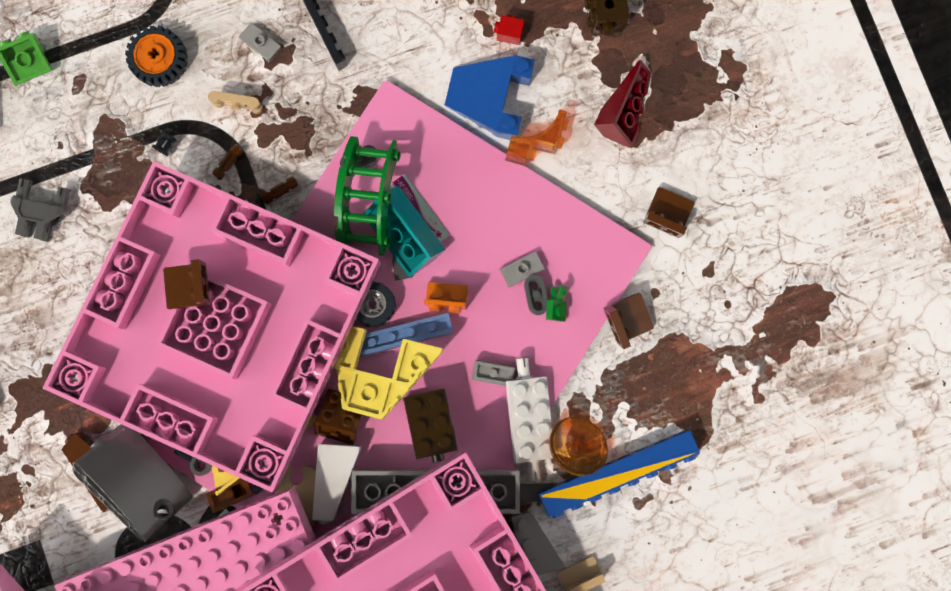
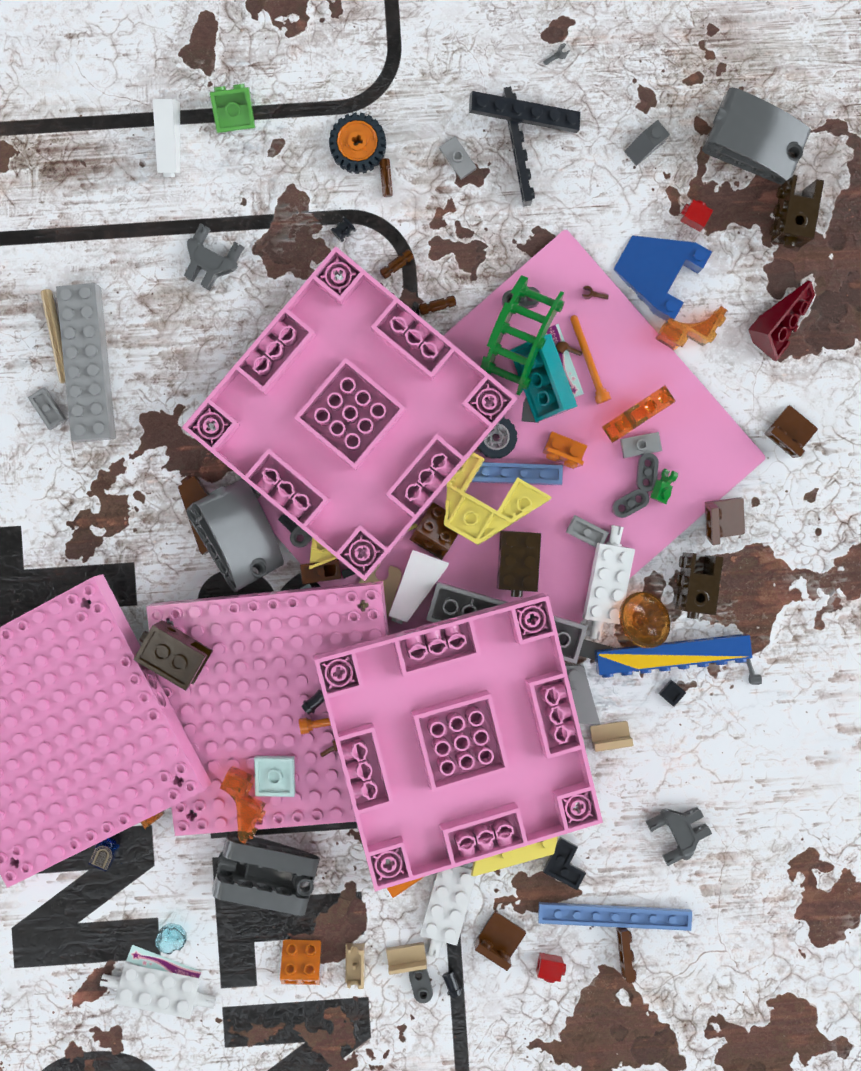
camera: 15 degrees right, 5 degrees up
reddish brown bracket [163,259,210,310] -> none
tan plate [208,91,263,114] -> none
none -> reddish brown axle [380,158,393,197]
none -> reddish brown hand [556,341,582,356]
none -> orange piece [570,315,611,404]
none -> reddish brown hand [582,286,609,300]
none -> clear orange arch [602,385,676,443]
none -> dark grey plate [612,489,649,518]
none -> black tile [659,680,686,707]
none -> dark brown torso [674,552,724,619]
none -> dark grey hand [746,659,762,685]

